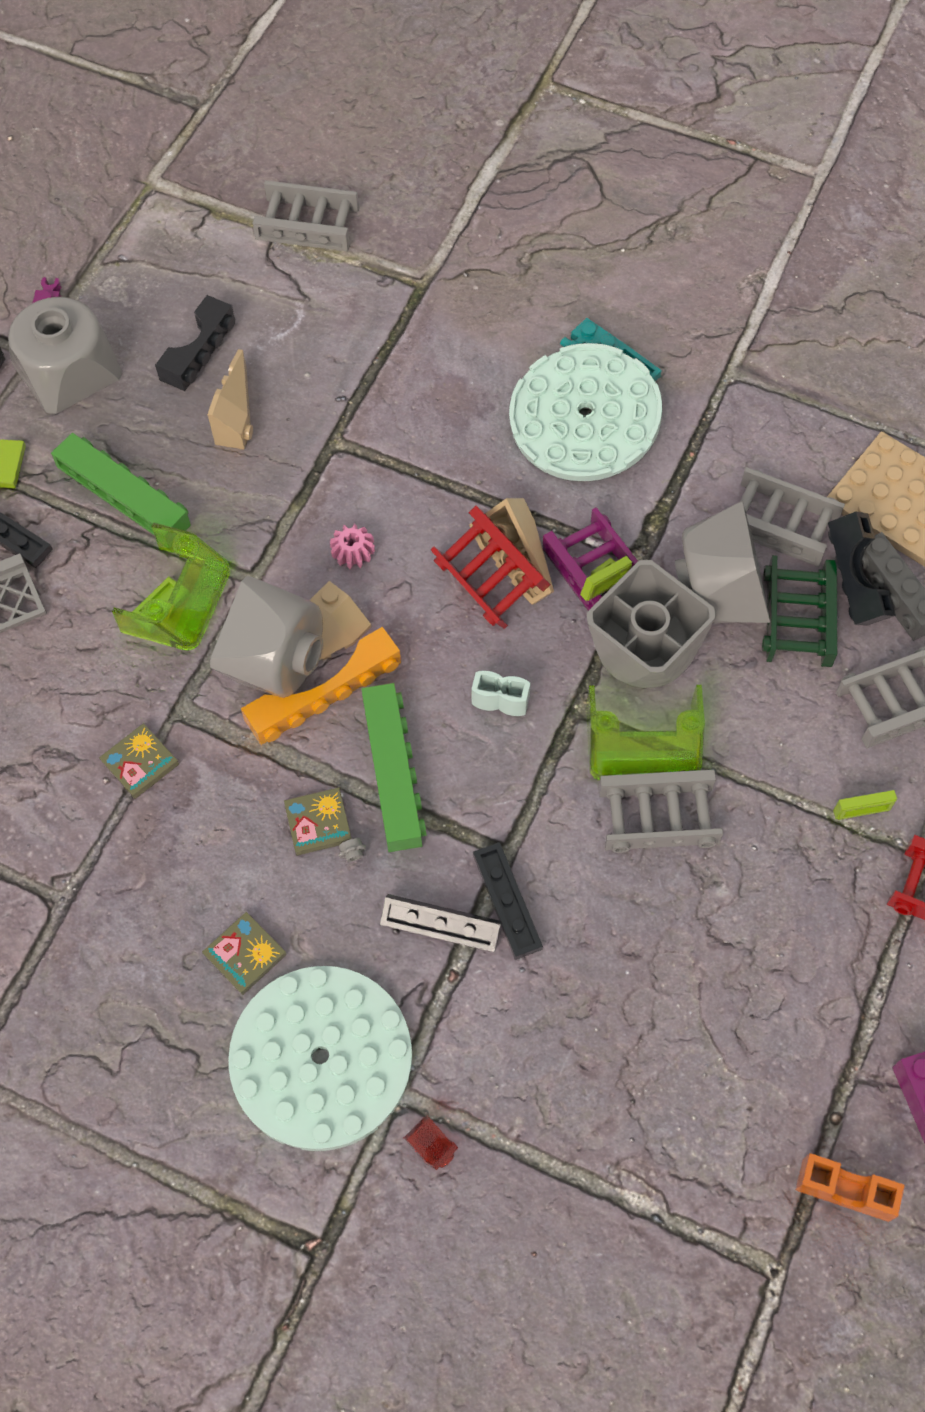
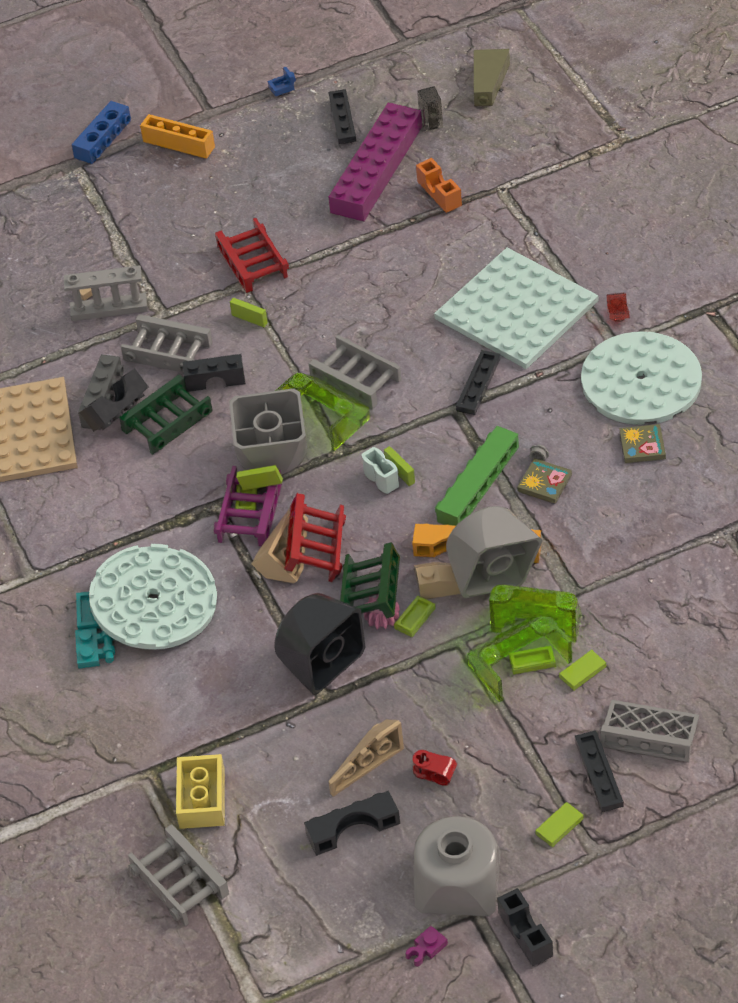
camera: 135 degrees left, 15 degrees down
bright green brick [51,433,191,546] -> none
olive tile [99,723,179,799] -> none
plate [380,894,502,952] -> none
light grey piece [675,501,770,623] -> none
light grey fence [727,467,845,567] -> none
none -> light yellow brick [176,754,225,829]
none -> black arch [183,354,246,392]
none -> black piece [274,593,366,694]
none -> dark green fence [340,542,400,619]
none -> lime tile [384,446,415,486]
none -> lime tile [394,595,436,637]
none -> red piece [412,750,457,786]
none -> light aqua plate [434,247,599,369]
none -> clear neon green windscreen [489,584,581,642]
none -> lime tile [559,649,606,691]

